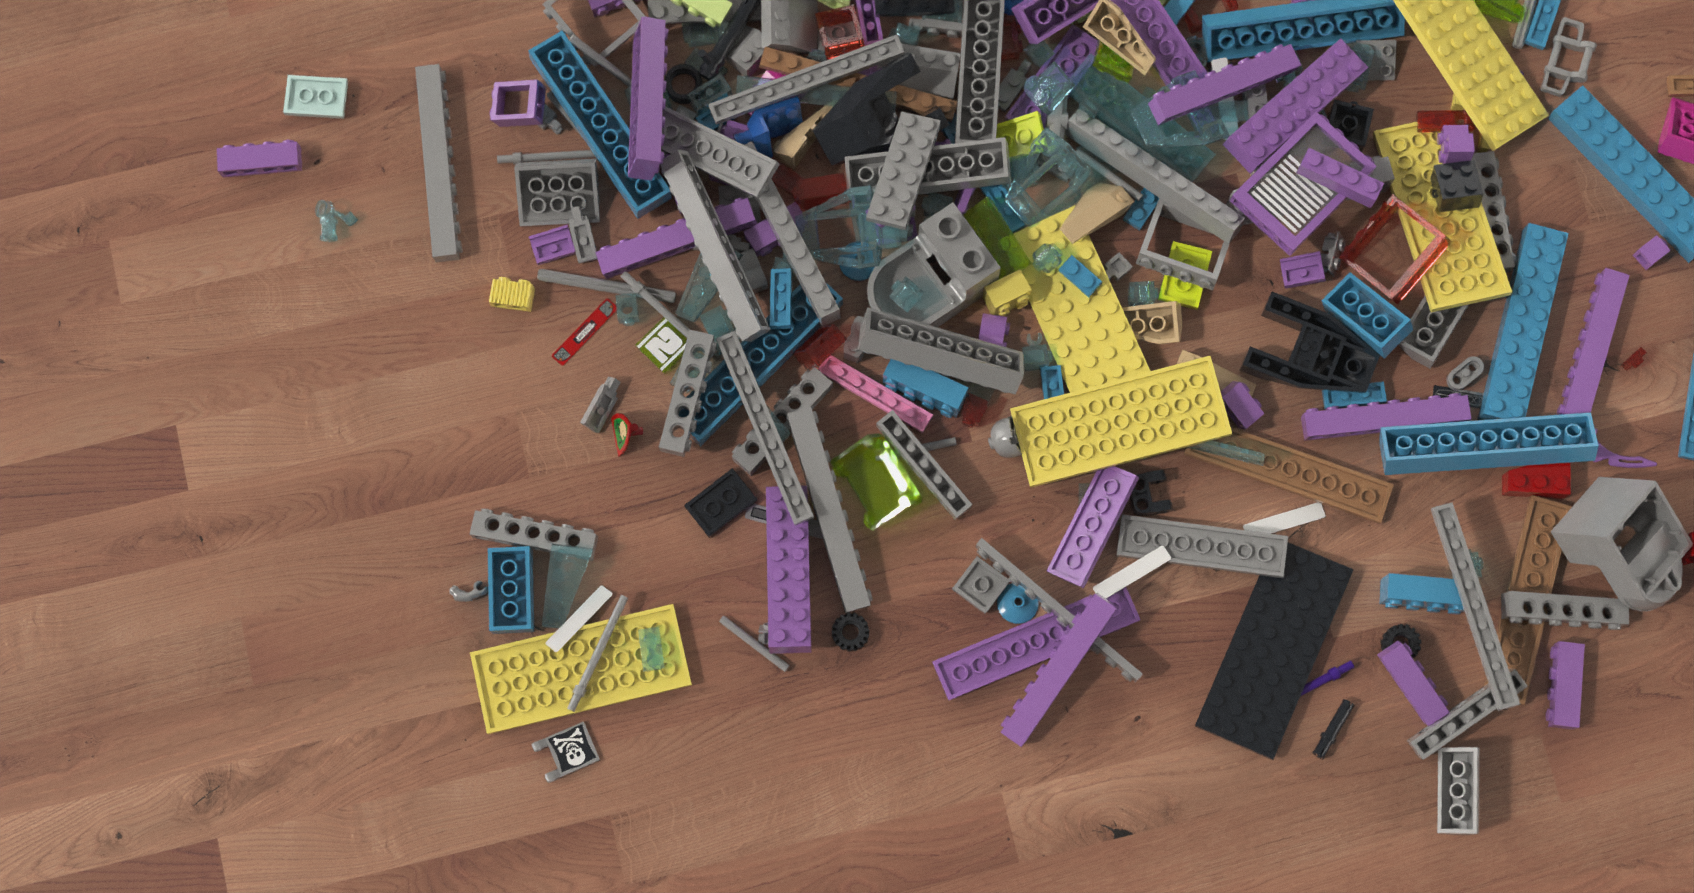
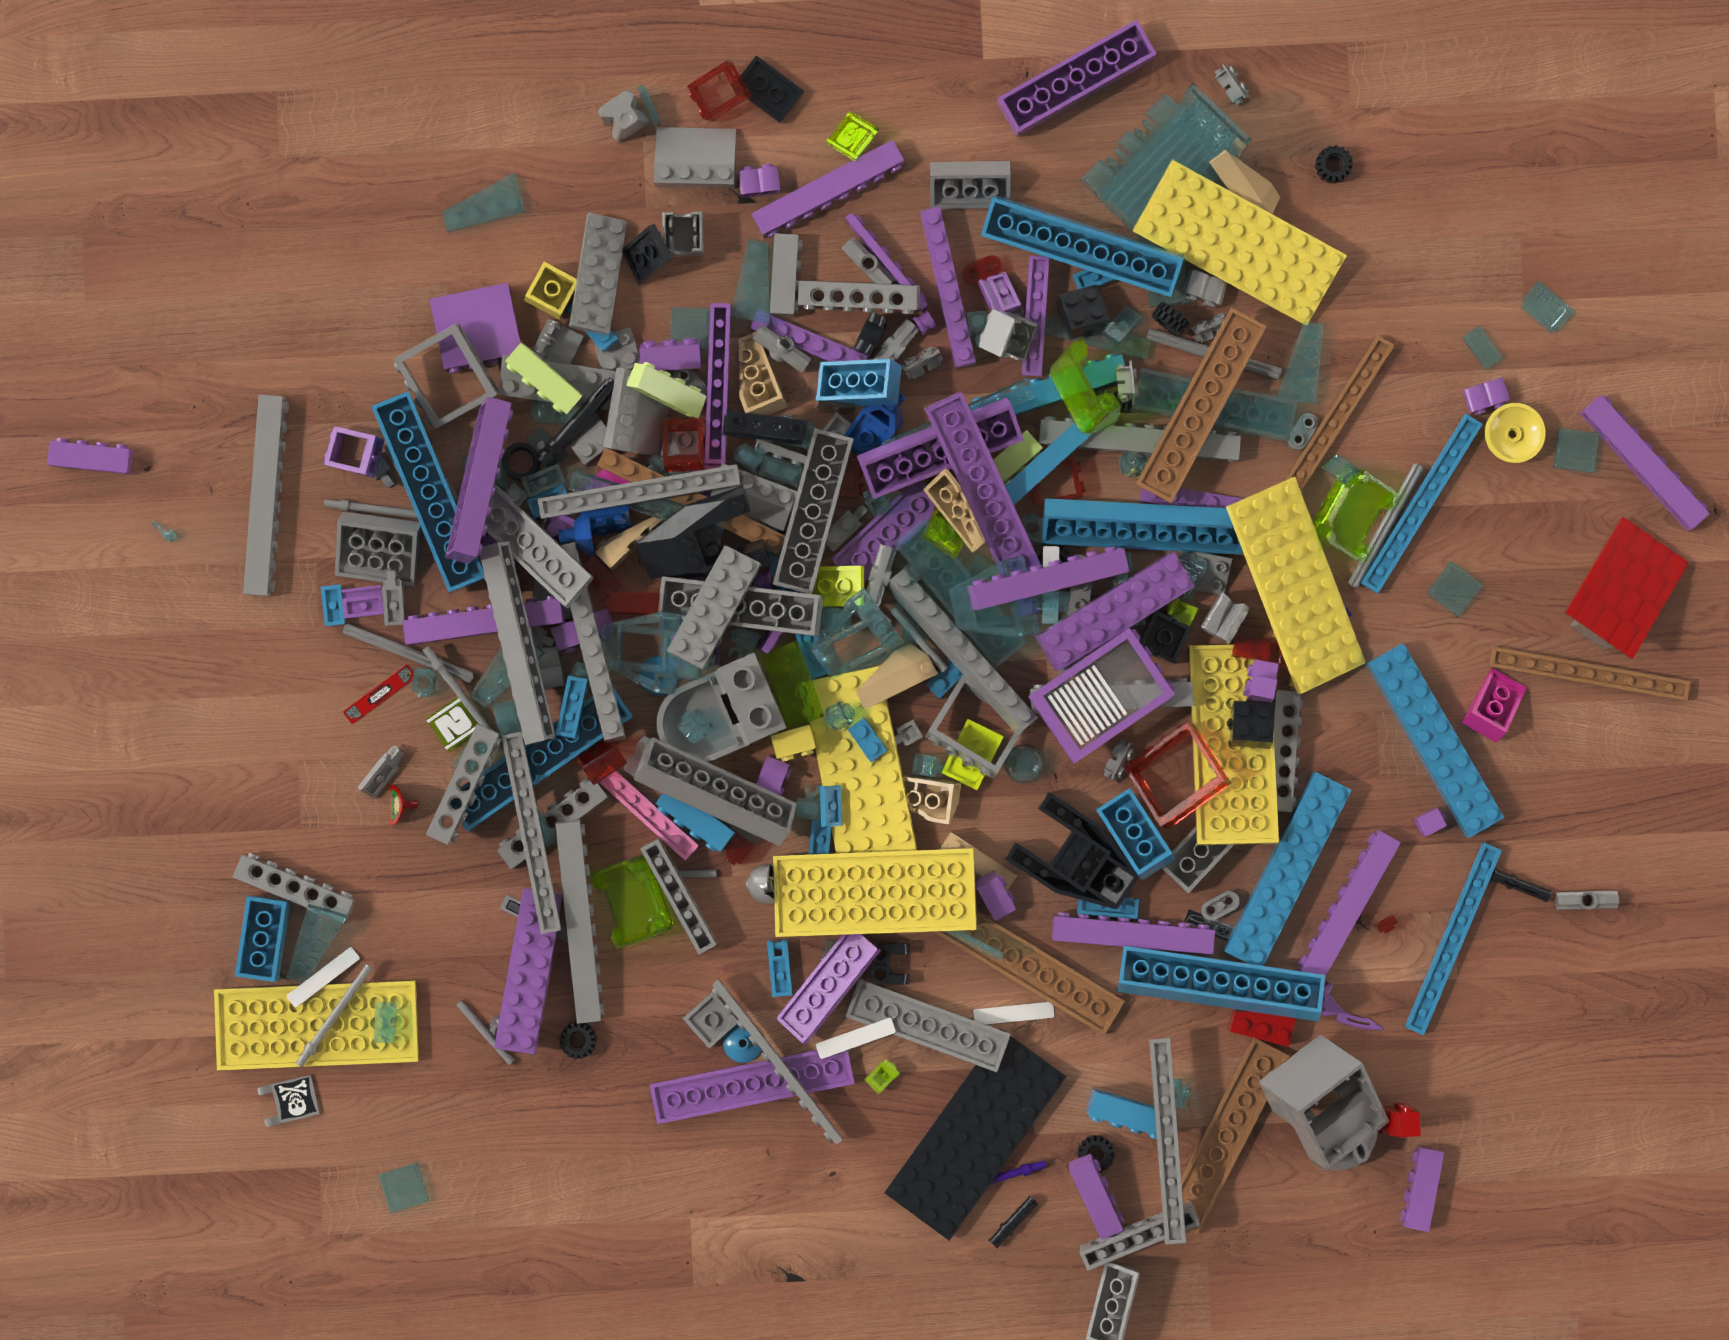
camera: 10 degrees right, 10 degrees up
light aqua plate [283,75,348,119] -> none
clear light blue connector [315,200,338,242] -> none
light grey piece [449,581,488,602] -> none
light yellow brick [489,277,535,312] -> none
light grey bar [569,34,632,88] -> none
black tile [684,468,758,538] -> none
medium lavender brick [1001,593,1118,747] -> none
clear light blue slope [1024,61,1075,115] -> none
medium lavender plate [1280,251,1326,289] -> none
medium lavender brick [1296,148,1384,208] -> none
light grey brick [1501,591,1629,630] -> none
light grey bar [1540,17,1597,97] -> none
medium lavender brick [1546,641,1585,730] -> none
none -> dark azure plate [321,584,346,627]
none -> clear light blue tile [378,1162,429,1214]
none -> clear light blue brick [759,456,803,489]
none -> dark azure plate [767,939,792,997]
none -> dark azure plate [820,785,842,827]
none -> lime bracket [864,1059,900,1094]
none -> clear light blue cylinder [1004,744,1044,784]
none -> lime bracket [1166,597,1199,627]
none -> light grey piece [1200,592,1250,644]
none -> clear light blue tile [1426,561,1483,617]

